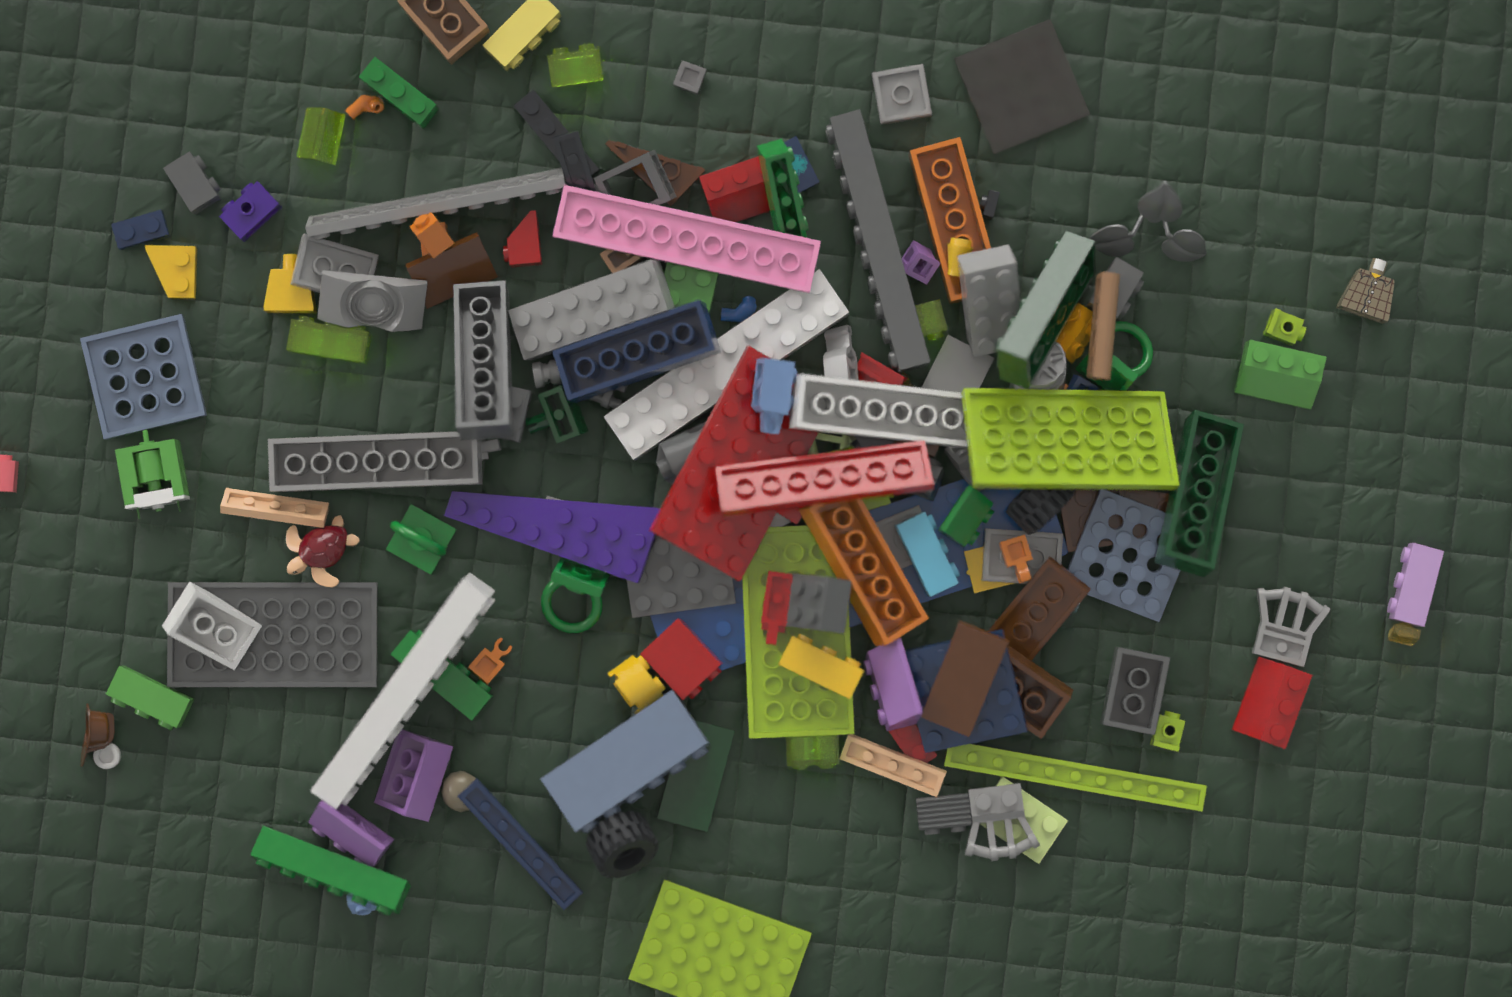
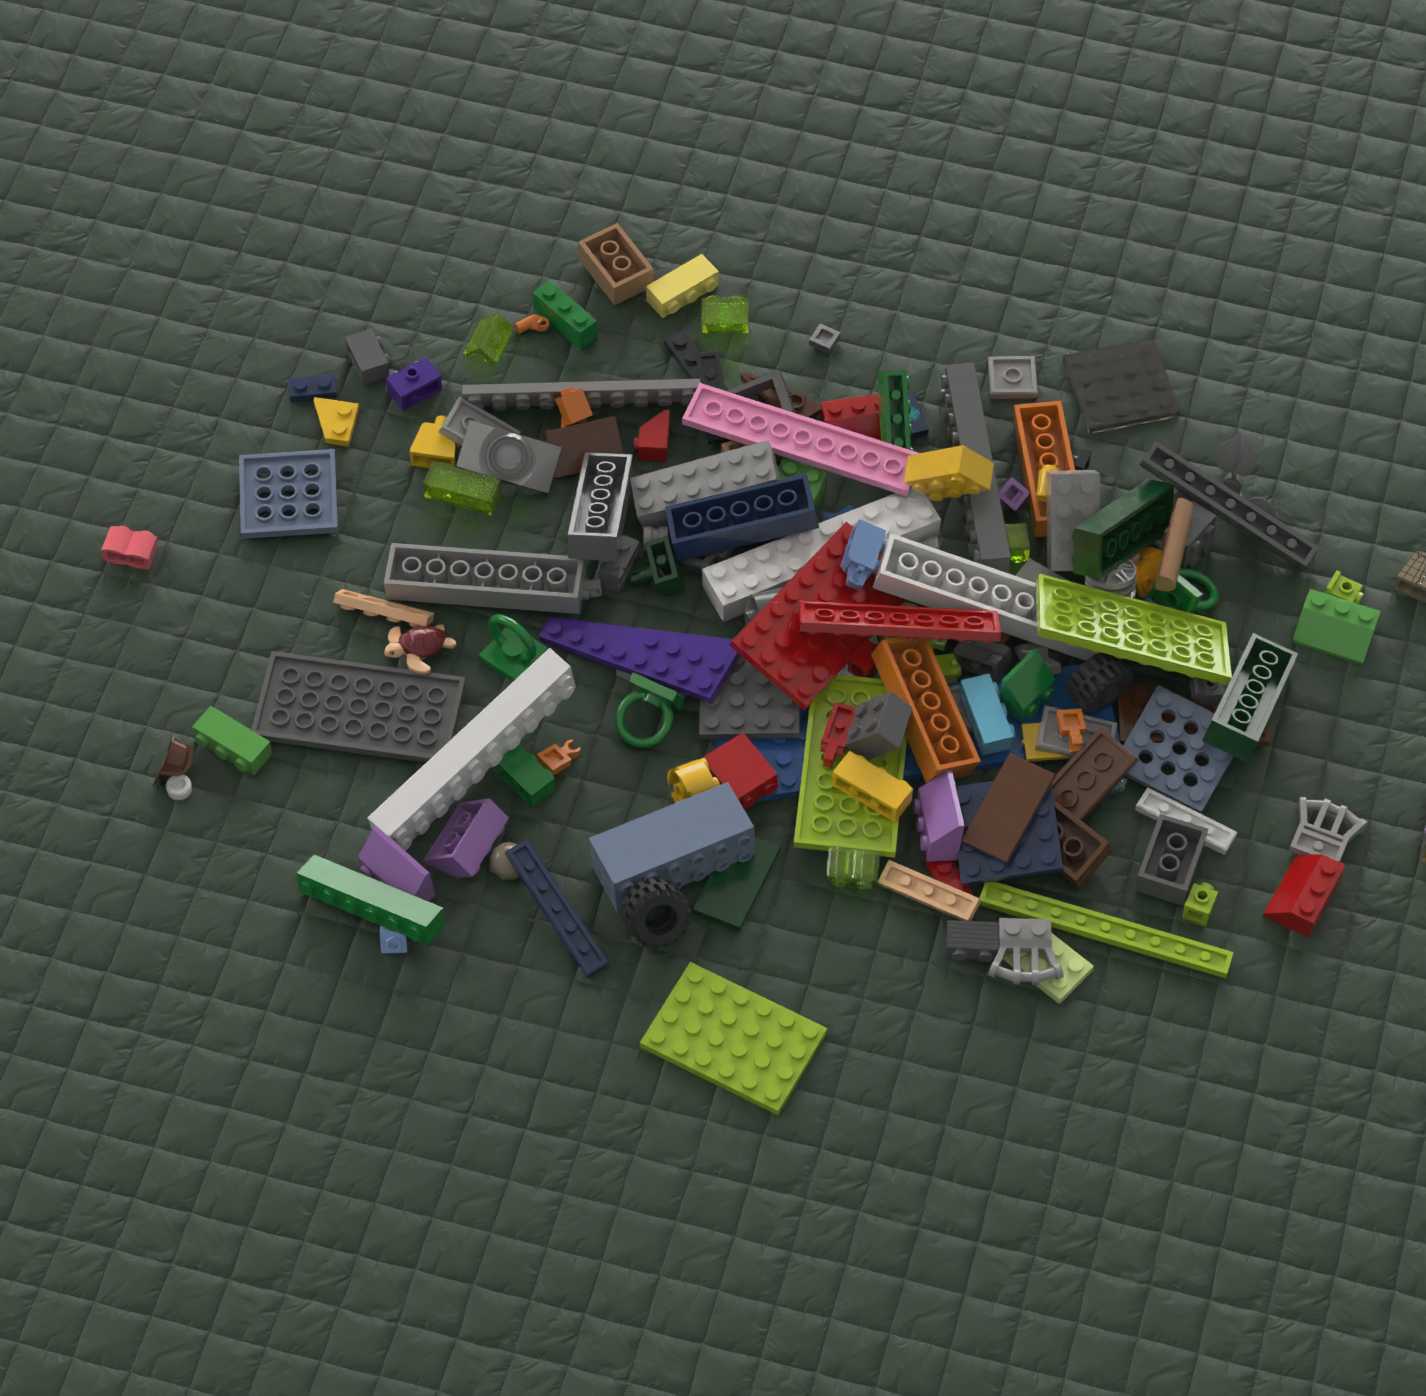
camera: 10 degrees right, 30 degrees down
bright green piece [115,430,190,519] -> none
white slope [162,582,262,670] -> none
none -> yellow brick [904,445,994,501]
none -> white tile [1135,787,1237,855]
none -> dark grey brick [1139,441,1319,571]

